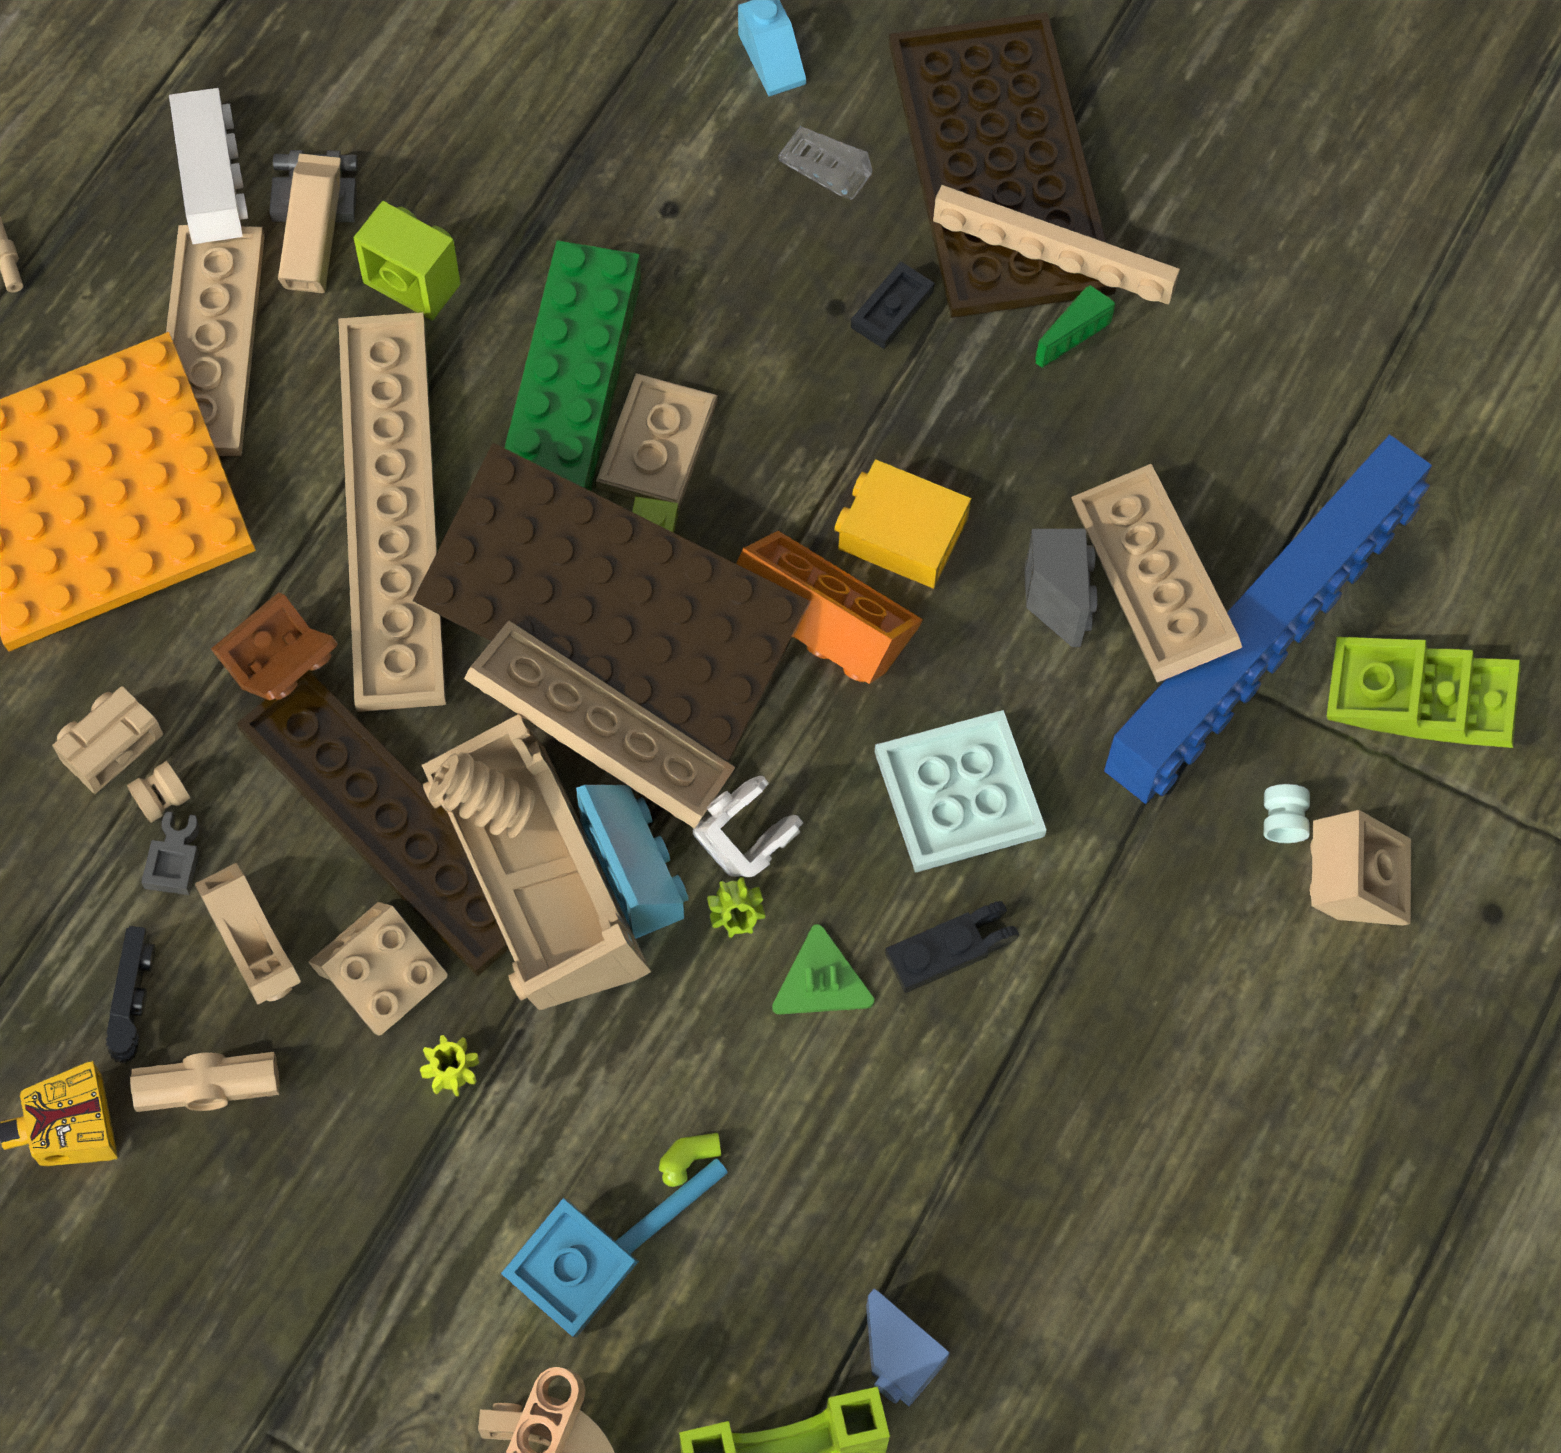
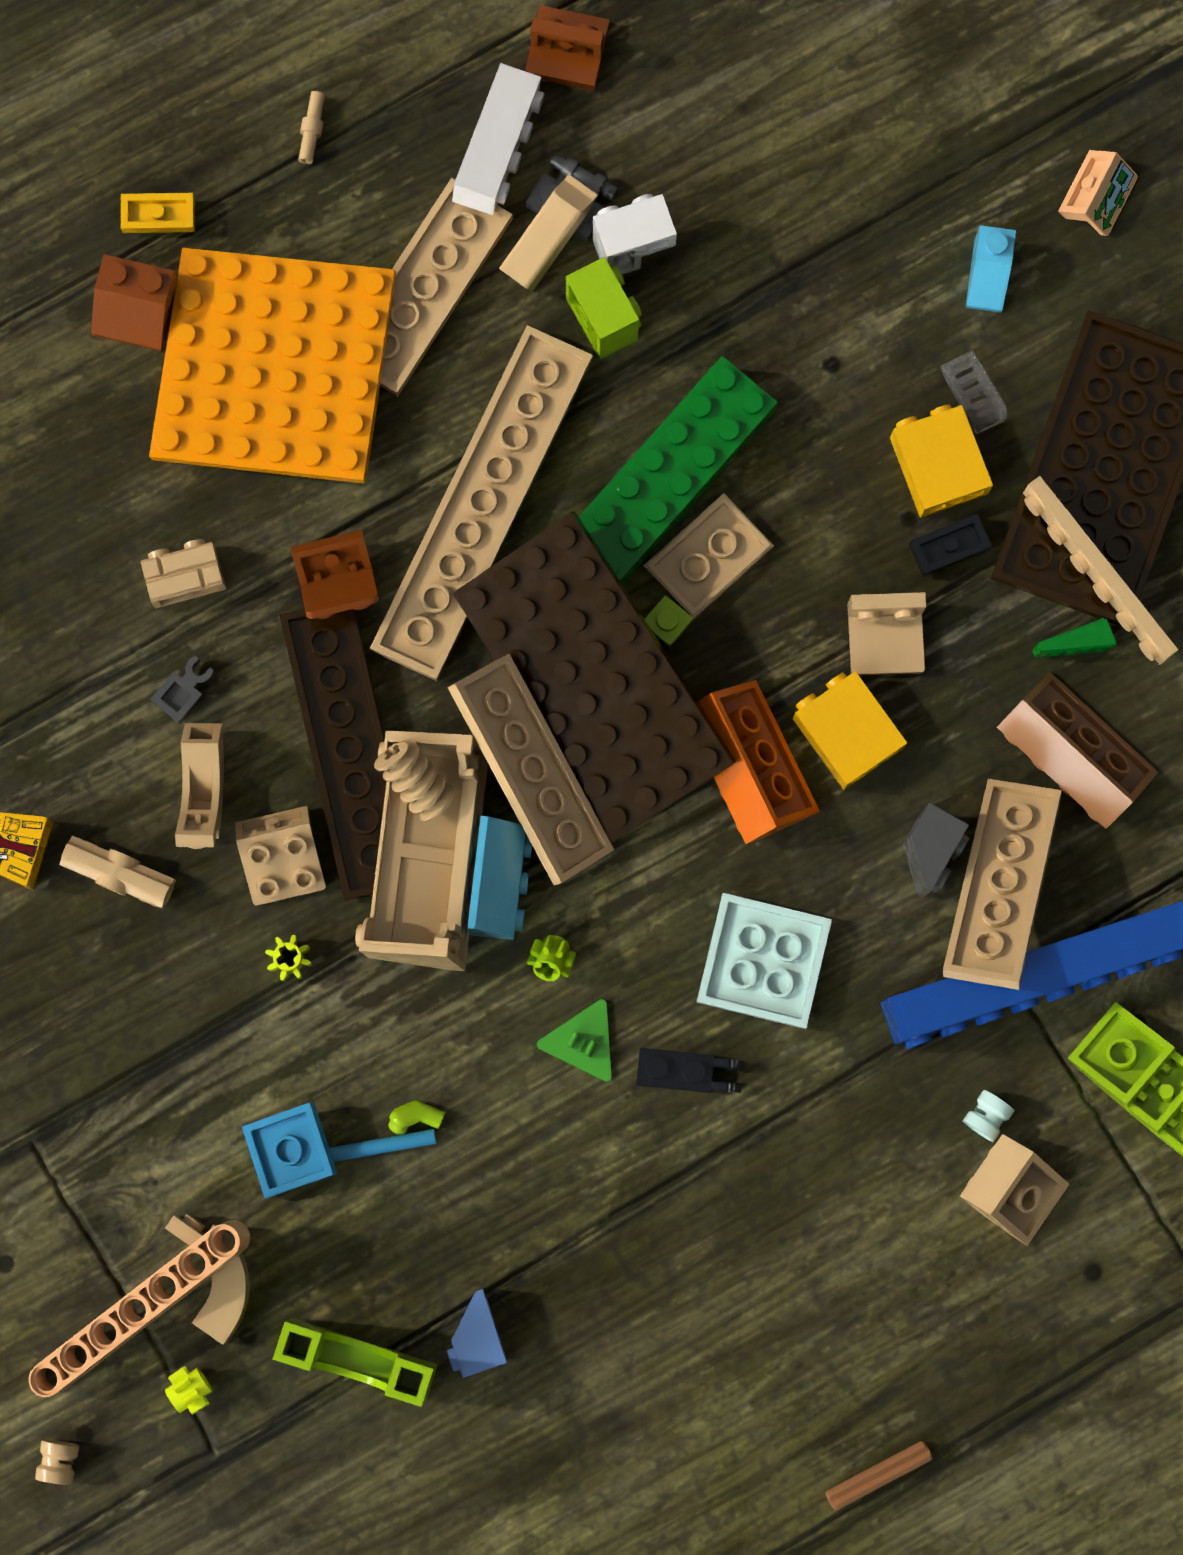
camera: 30 degrees right, 15 degrees up
black hinge [105,926,155,1064] -> none
tan wheel [127,761,190,823] -> none
white piece [693,776,803,877] -> none
none -> dark orange bracket [525,5,609,91]
none -> white brick [593,194,677,275]
none -> medium nougat axle [826,1441,932,1510]
none -> tan bracket [847,592,926,676]
none -> yellow brick [890,404,993,518]
none -> medium nougat slope [997,672,1158,829]

